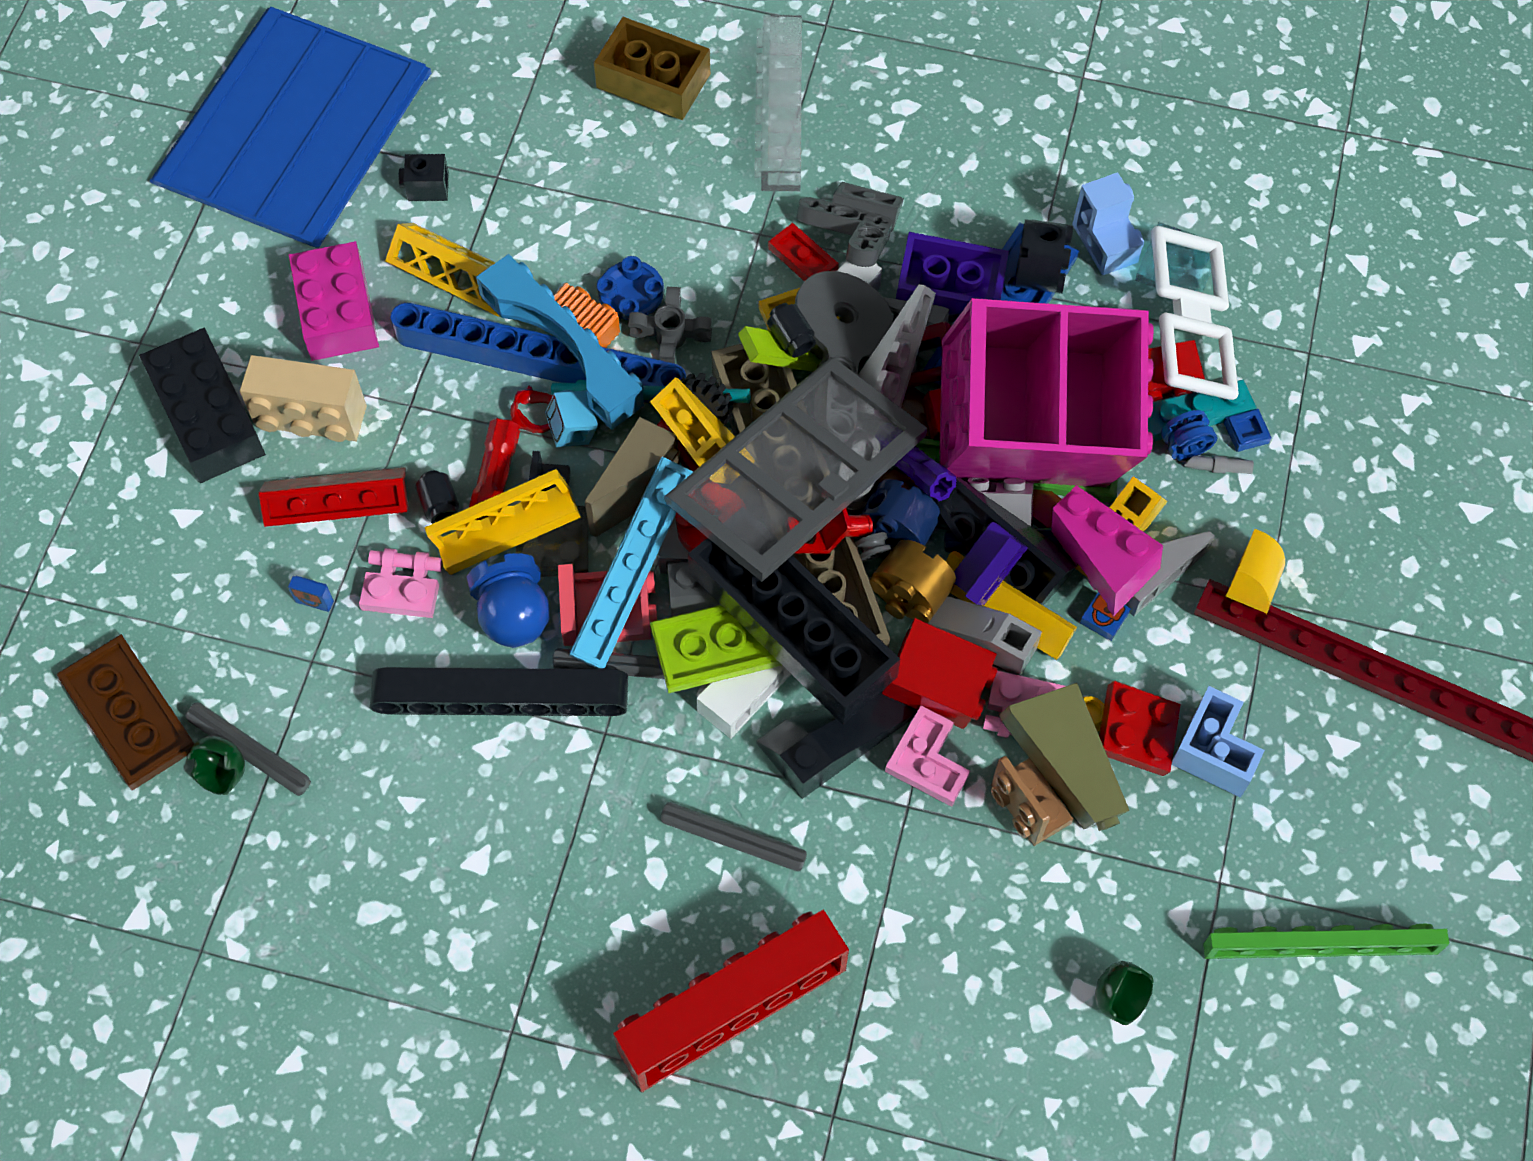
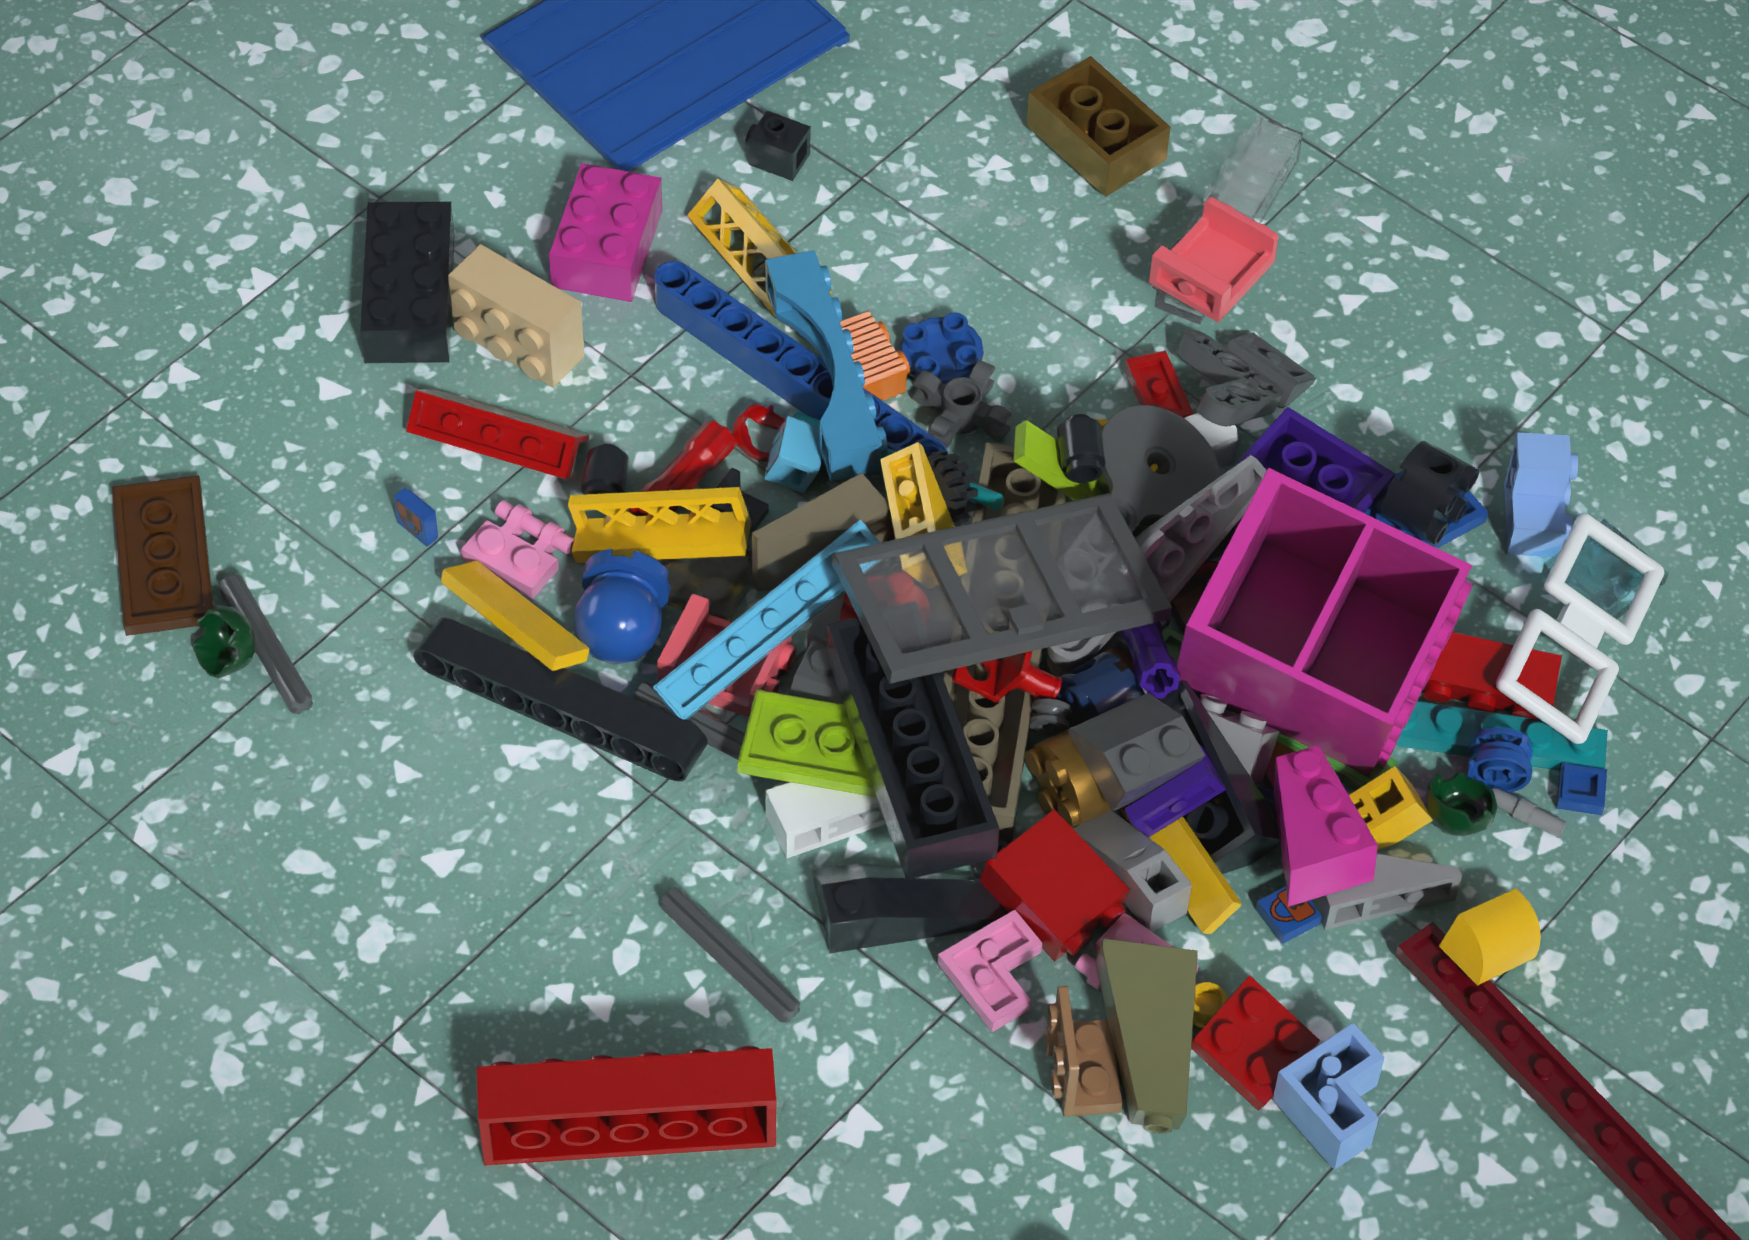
camera: 25 degrees right, 10 degrees down
none -> yellow tile [441,561,590,671]
none -> dark grey slope [1068,693,1205,811]
none -> coral panel [1149,197,1279,323]
none -> dark green hair [1426,772,1498,836]

